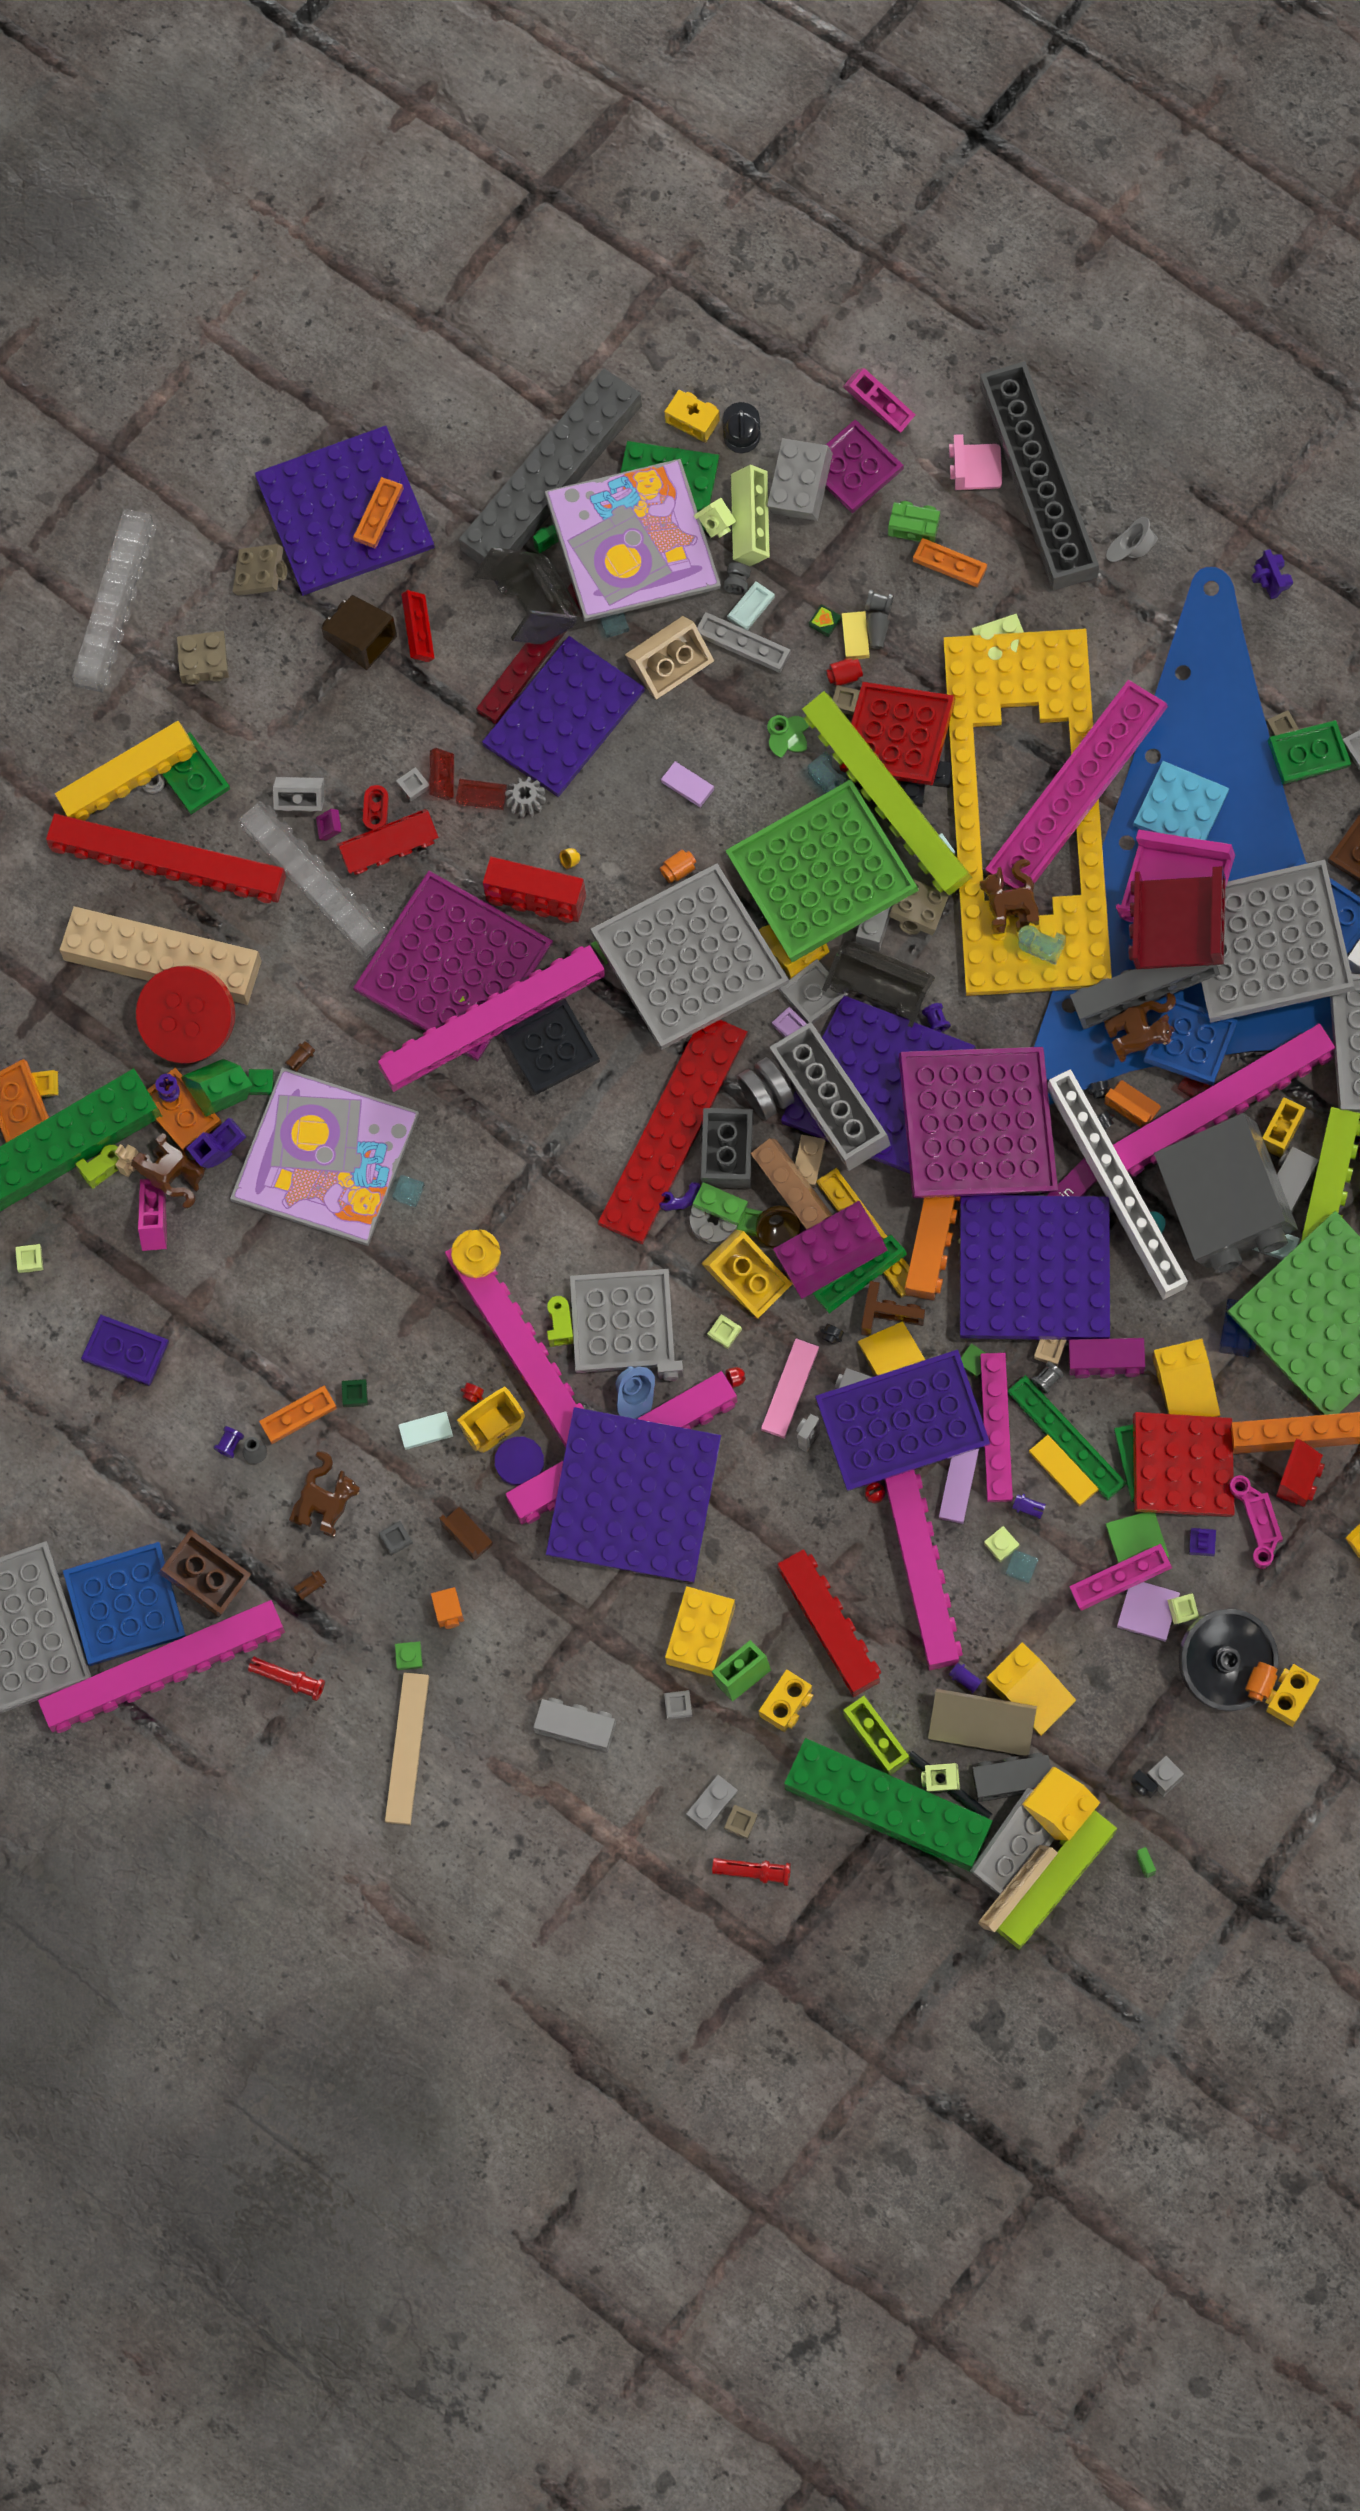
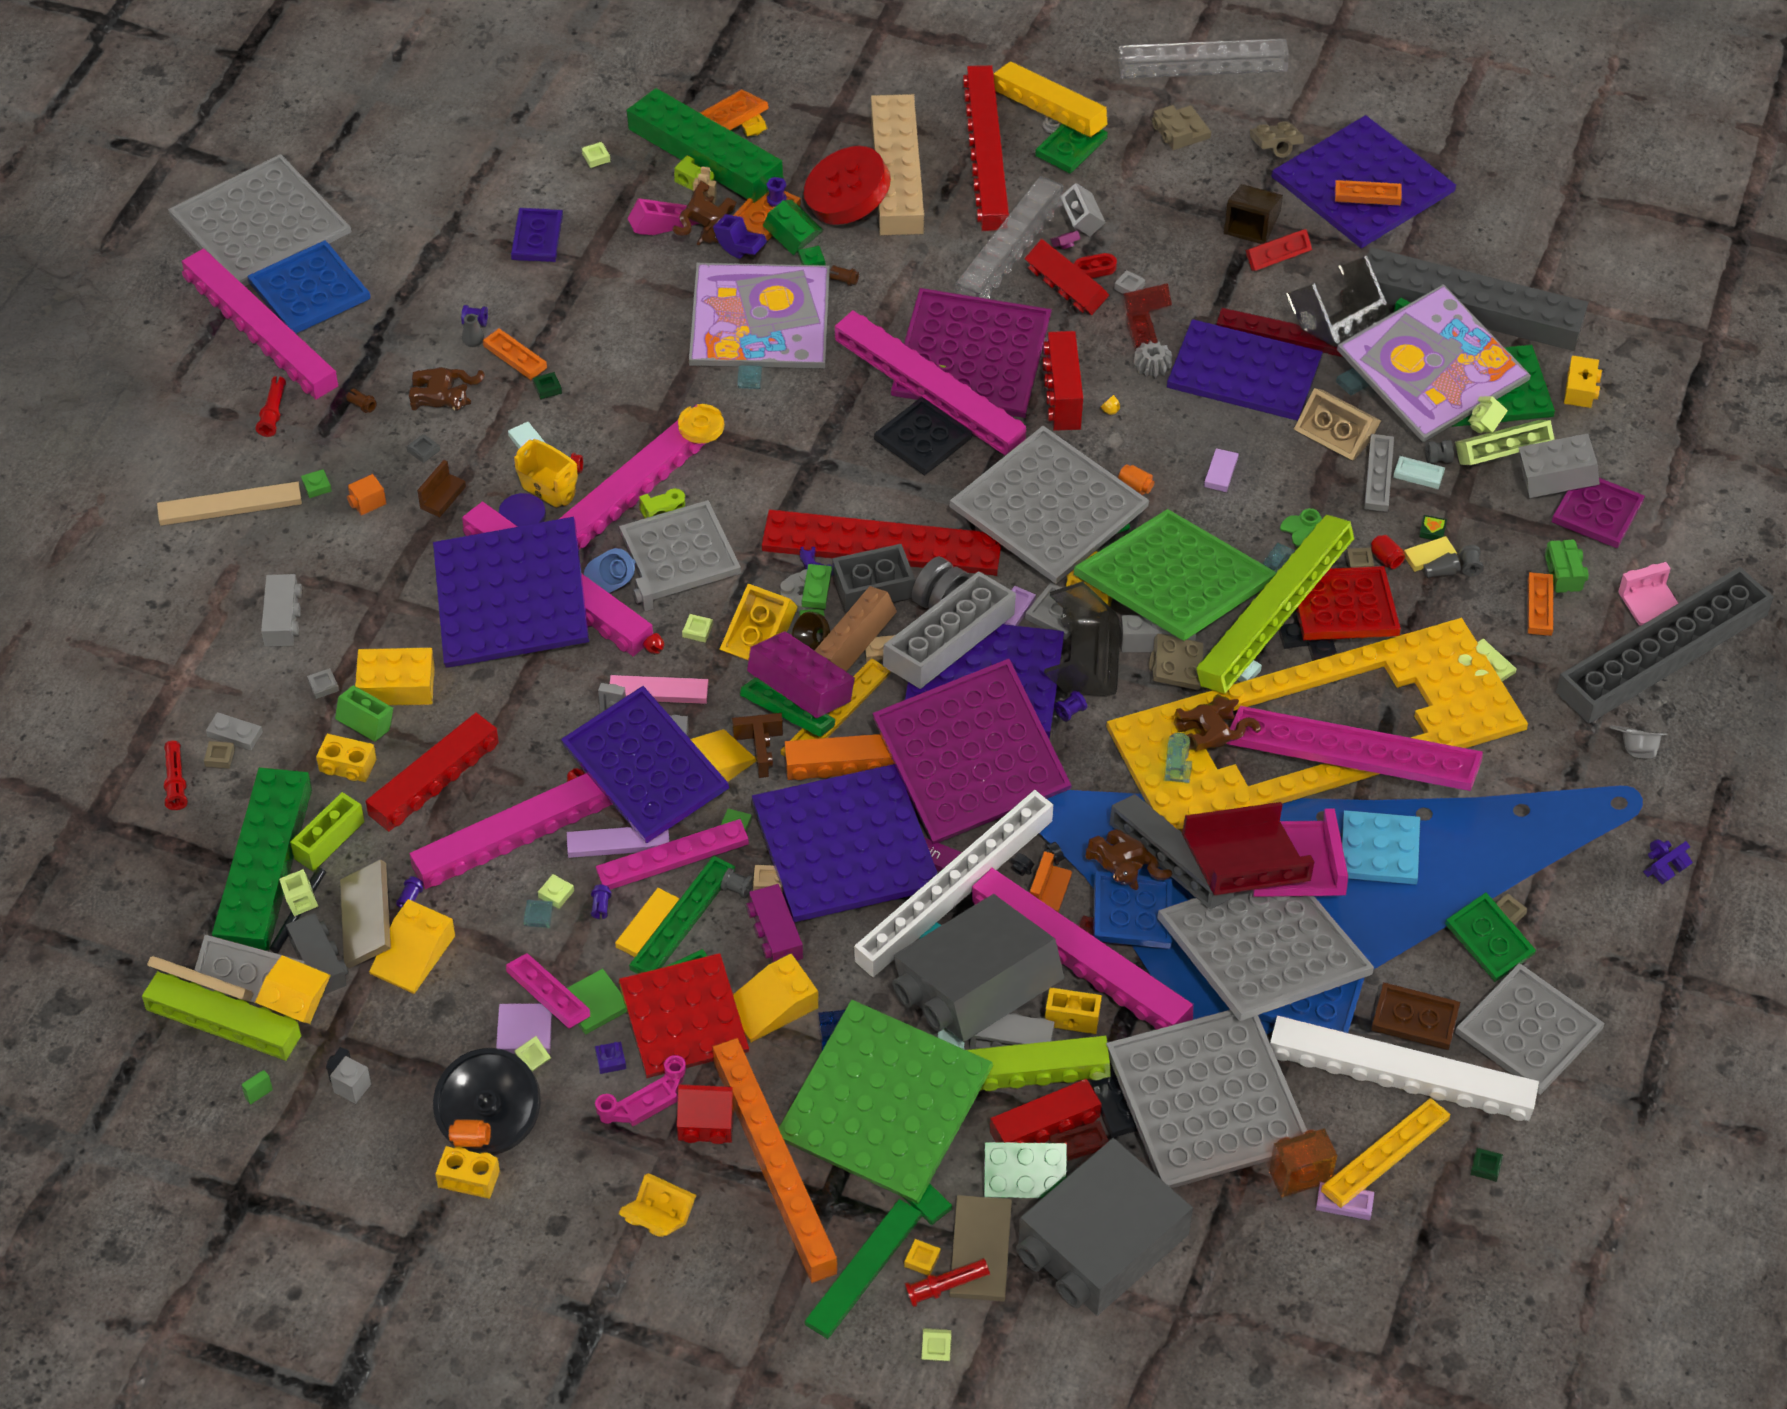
camera: 65 degrees right, 20 degrees down
reddish brown brick [158,1529,251,1618] -> none
black piece [723,402,761,454] -> none
black plate [820,1323,844,1345] -> none
dark pink slope [843,368,915,433] -> none

